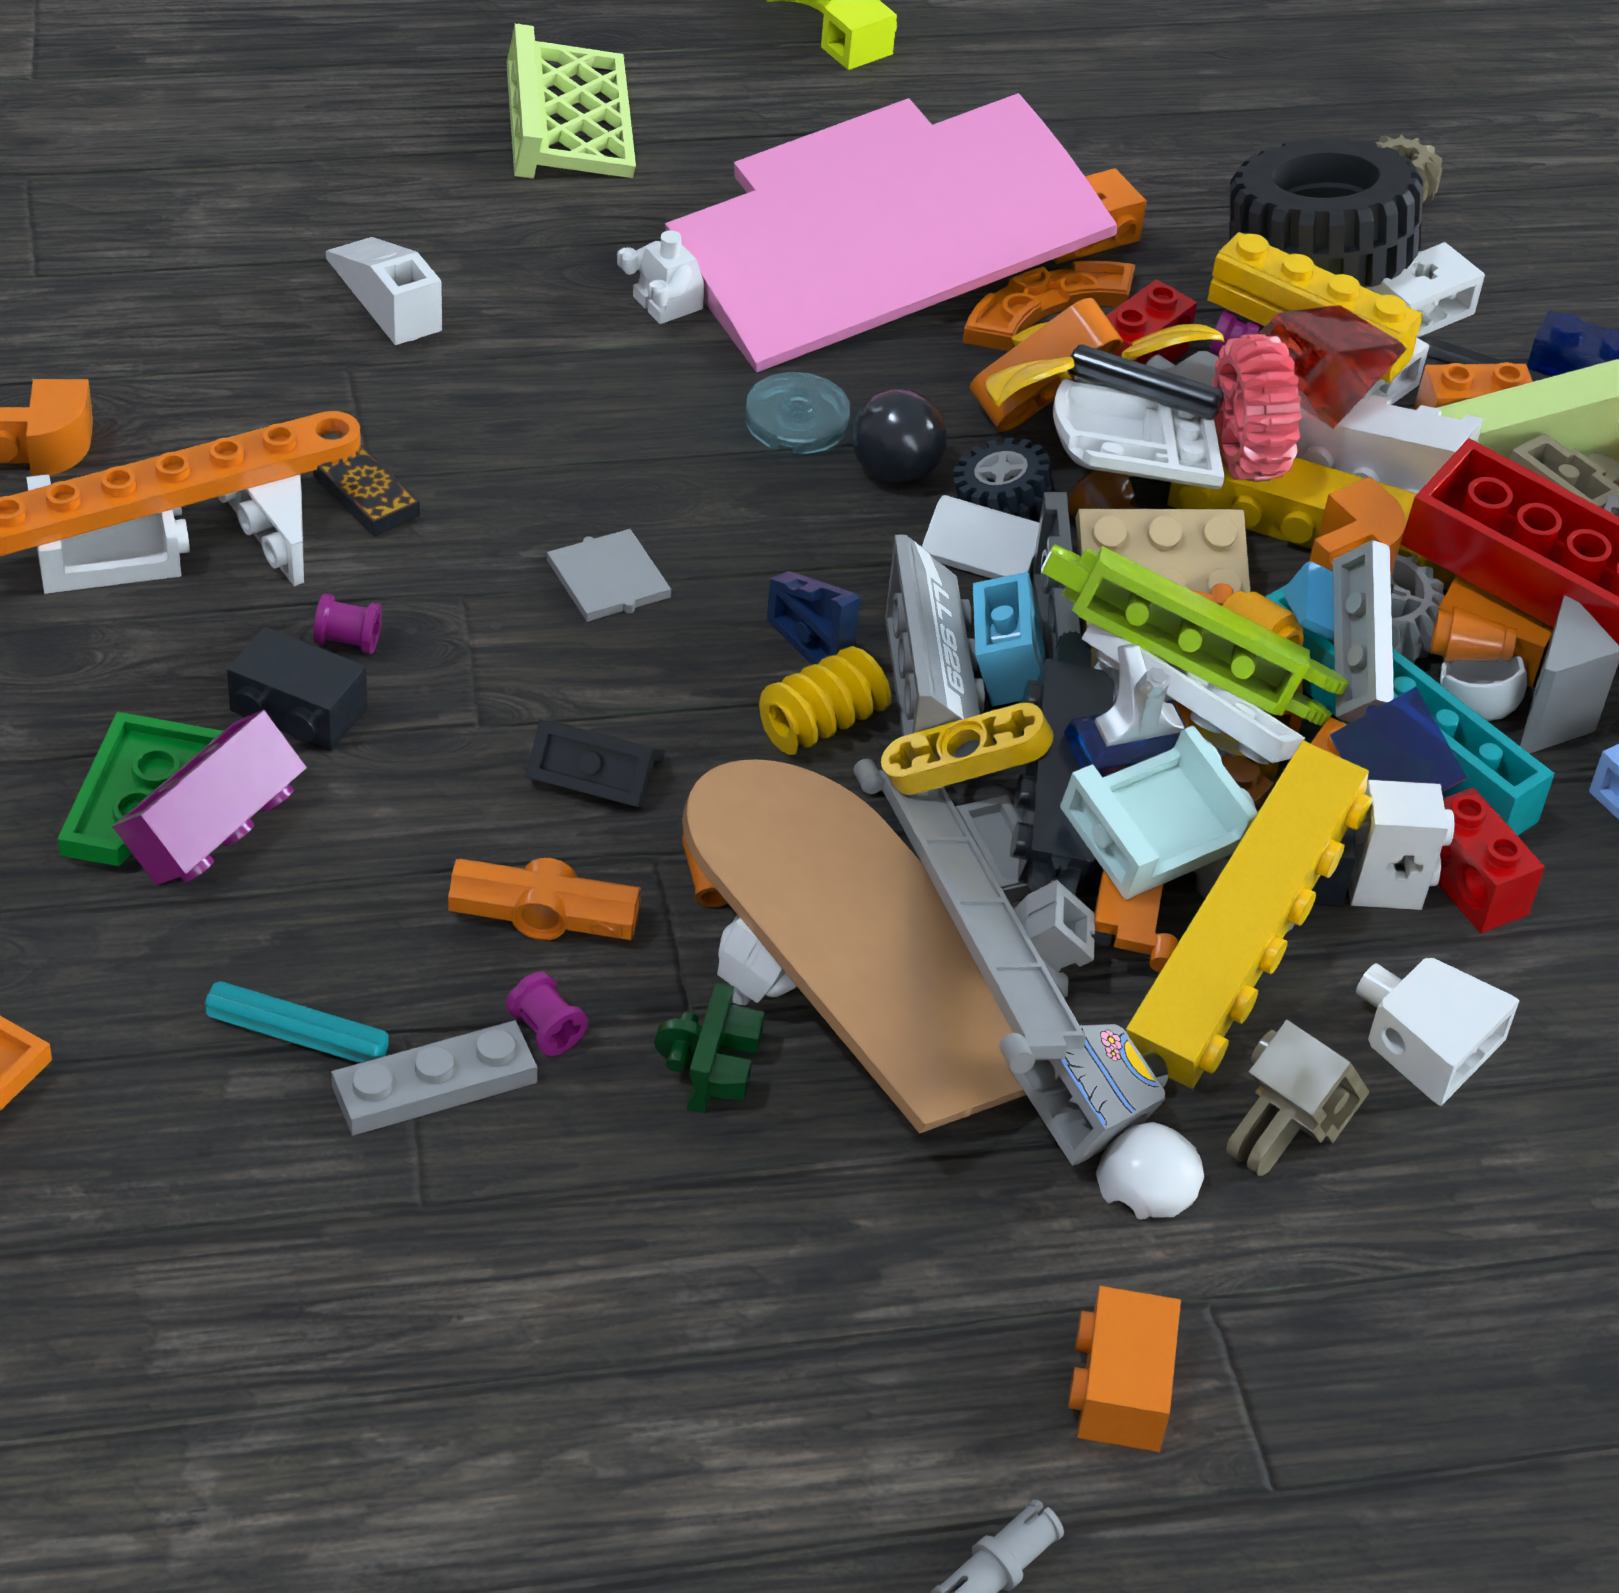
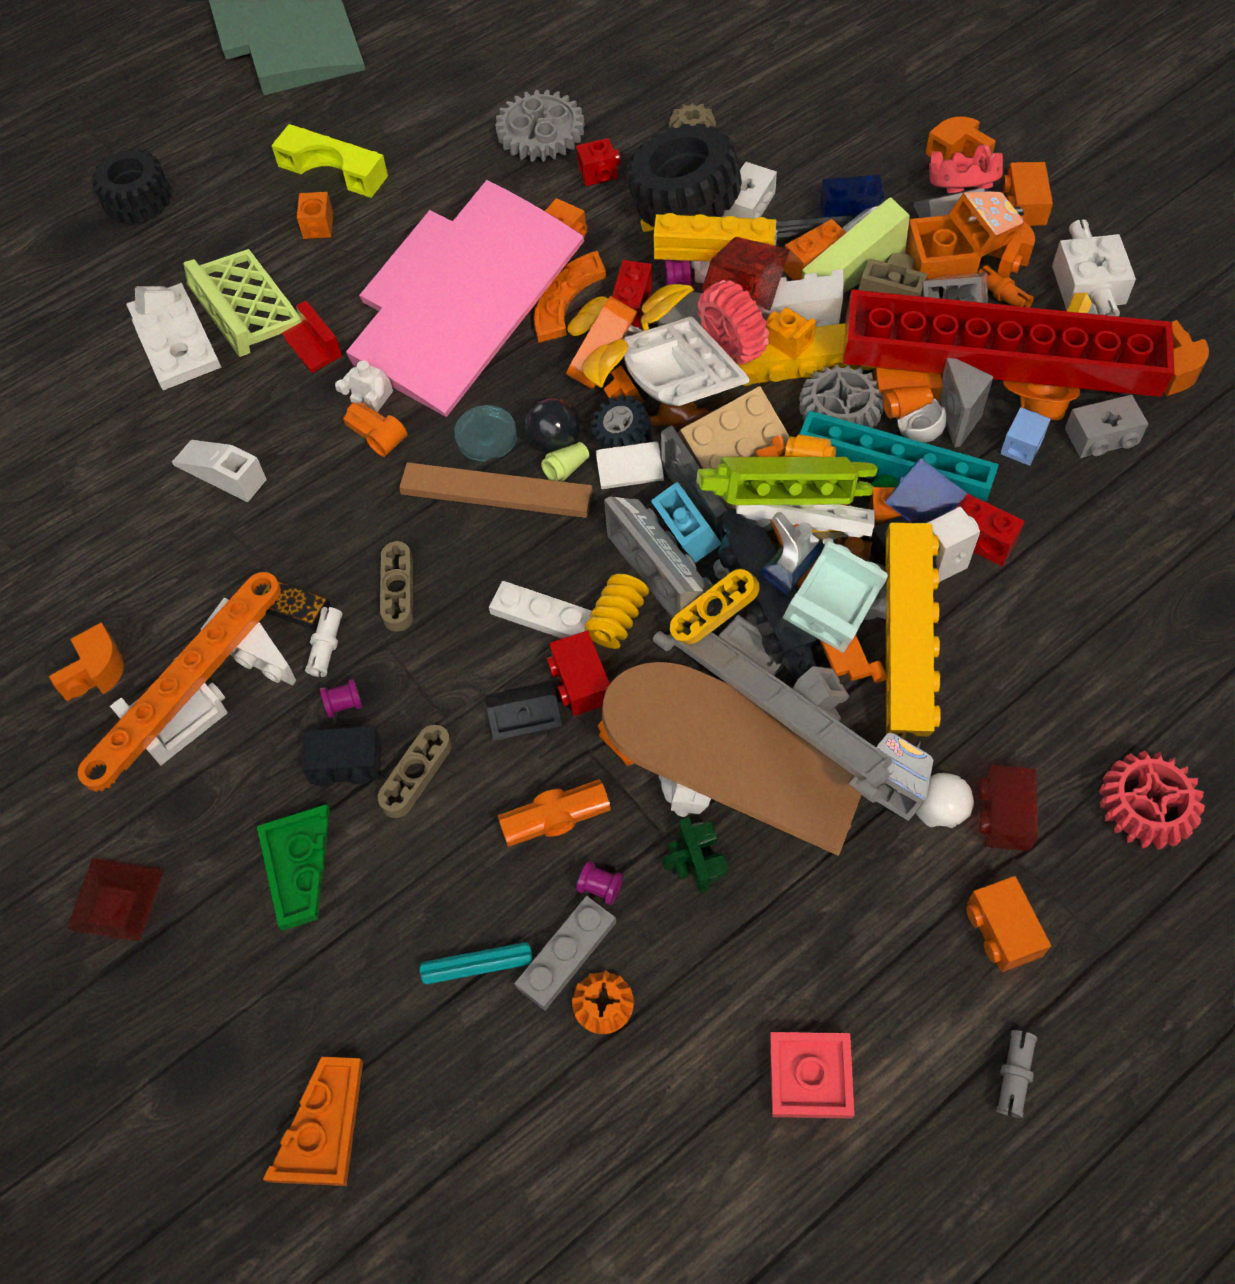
camera: 20 degrees left, 15 degrees up
brick [112,710,307,885] -> none
light grey piece [547,529,671,622] -> none
dark blue wing [767,571,860,665] -> none
black axle [1068,344,1224,420] -> none
dark tan brick [1226,1019,1370,1176] -> none
dark azure slope [1283,562,1334,641] -> none
orange brick [1309,476,1406,576] -> none
light grey plate [1333,540,1394,723] -> none
white torso [1356,958,1519,1106] -> none
none -> white bracket [127,283,221,390]
none -> white slope [135,286,174,314]
none -> red panel [282,301,342,373]
none -> orange brick [297,192,333,239]
none -> white pin [305,607,343,677]
none -> orange piece [343,402,408,457]
none -> dark tan beam [378,725,452,818]
none -> dark tan beam [380,541,413,632]
none -> medium nougat tile [399,462,593,518]
none -> white plate [489,581,592,639]
none -> light grey gear [495,90,584,162]
none -> yellowish green cone [541,442,589,481]
none -> red brick [546,630,610,716]
none -> orange gear [572,970,634,1034]
none -> red brick [576,138,621,186]
none -> orange tile [604,366,644,403]
none -> light orange brick [765,307,816,360]
none -> coral plate [770,1032,855,1118]
none -> clear red brick [978,765,1038,851]
none -> coral gear [1099,751,1205,850]

